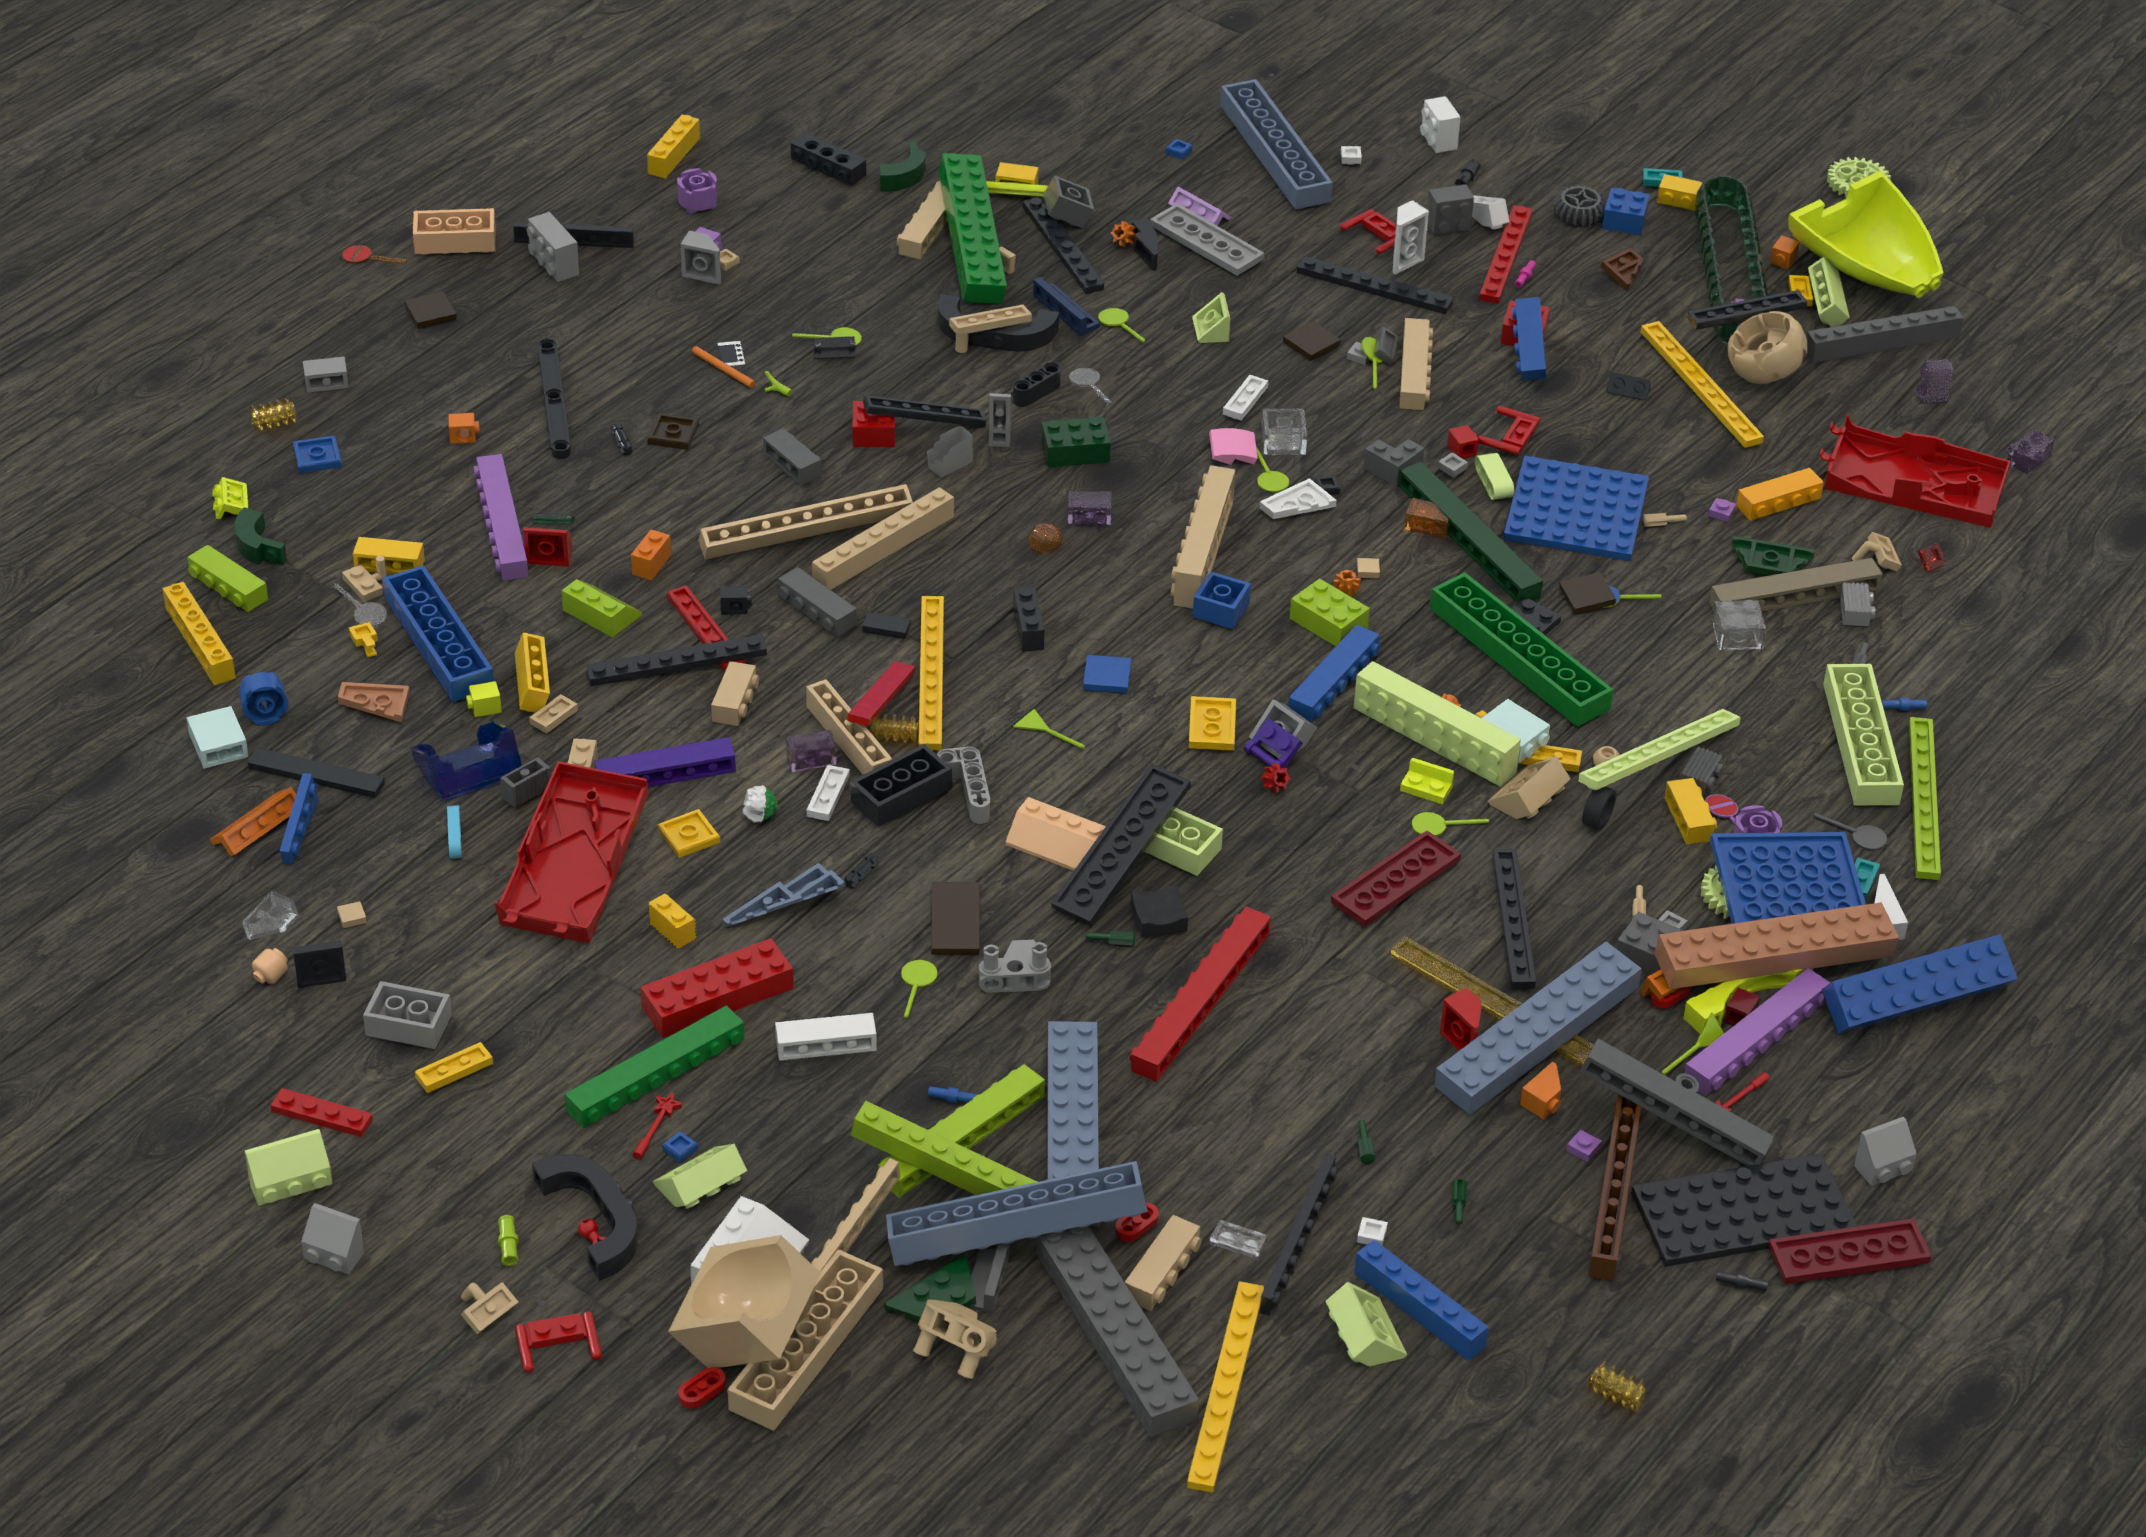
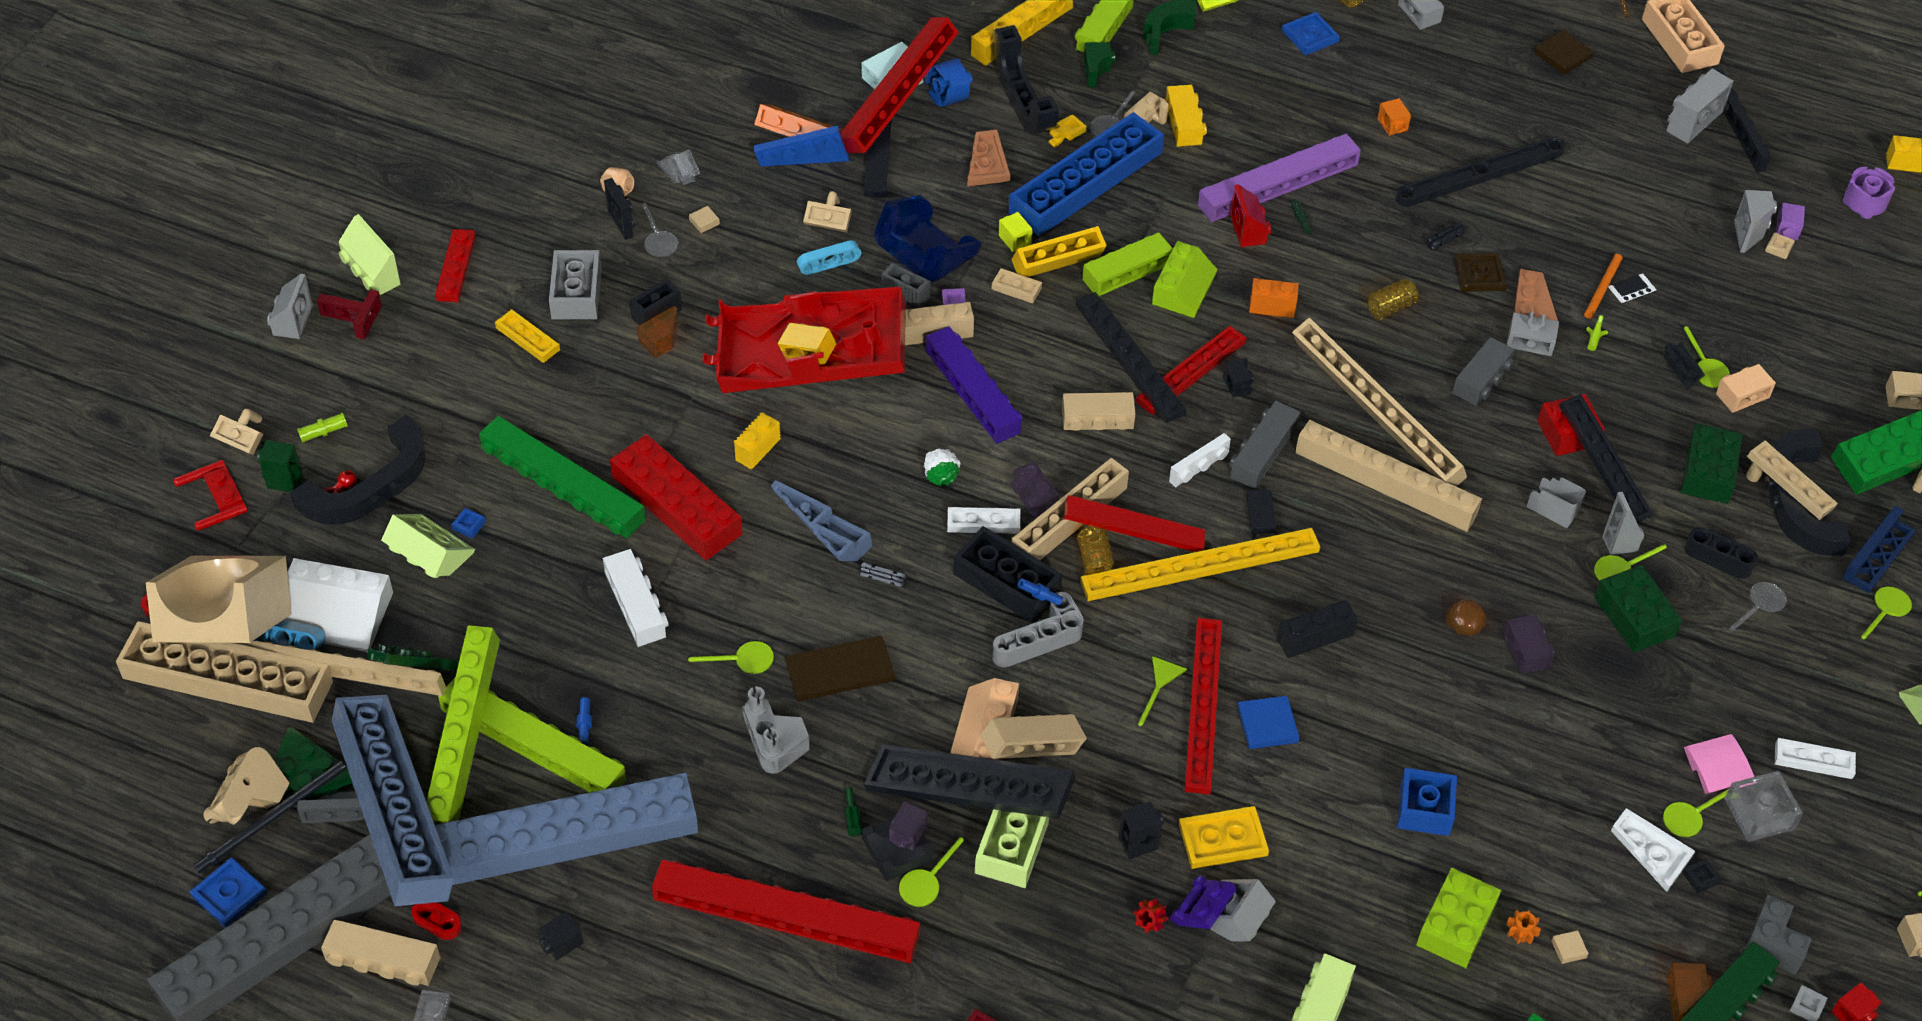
camera: 75 degrees right, 10 degrees up
red piece [633,1093,682,1160] -> none
yellow tile [657,809,720,858] -> none
tan brick [1171,465,1235,608] -> none
blue brick [1288,625,1380,723] -> none
none -> blue tile [189,857,268,928]
none -> black bar [193,761,347,874]
none -> dark green brick [257,440,303,492]
none -> dark red bracket [317,290,382,340]
none -> dark green wing [367,645,457,670]
none -> black brick [538,911,584,961]
none -> black brick [630,279,682,332]
none -> clear orange slope [637,306,679,358]
none -> clear piece [642,202,678,257]
none -> yellow brick [778,323,836,365]
none -> tan plate [803,191,852,232]
none -> red brick [841,17,959,153]
none -> clear purple brick [889,802,927,850]
none -> lime piece [899,837,964,907]
none -> medium lavender plate [942,289,966,305]
none -> tan brick [980,714,1087,759]
none -> black arch [994,25,1059,135]
none -> blue bar [1018,578,1063,605]
none -> lime brick [1082,233,1173,296]
none -> dark green arch [1083,42,1115,87]
none -> black brick [1118,801,1164,859]
none -> white plate [1169,433,1231,487]
none -> red plate [1184,618,1222,795]
none -> clear yellow piece [1368,279,1419,320]
none -> light grey brick [1507,311,1559,356]
none -> nougat wing [1514,269,1559,328]
none -> lime piece [1594,544,1667,581]
none -> dark green brick [1680,423,1742,504]
none -> light nougat brick [1716,364,1776,413]

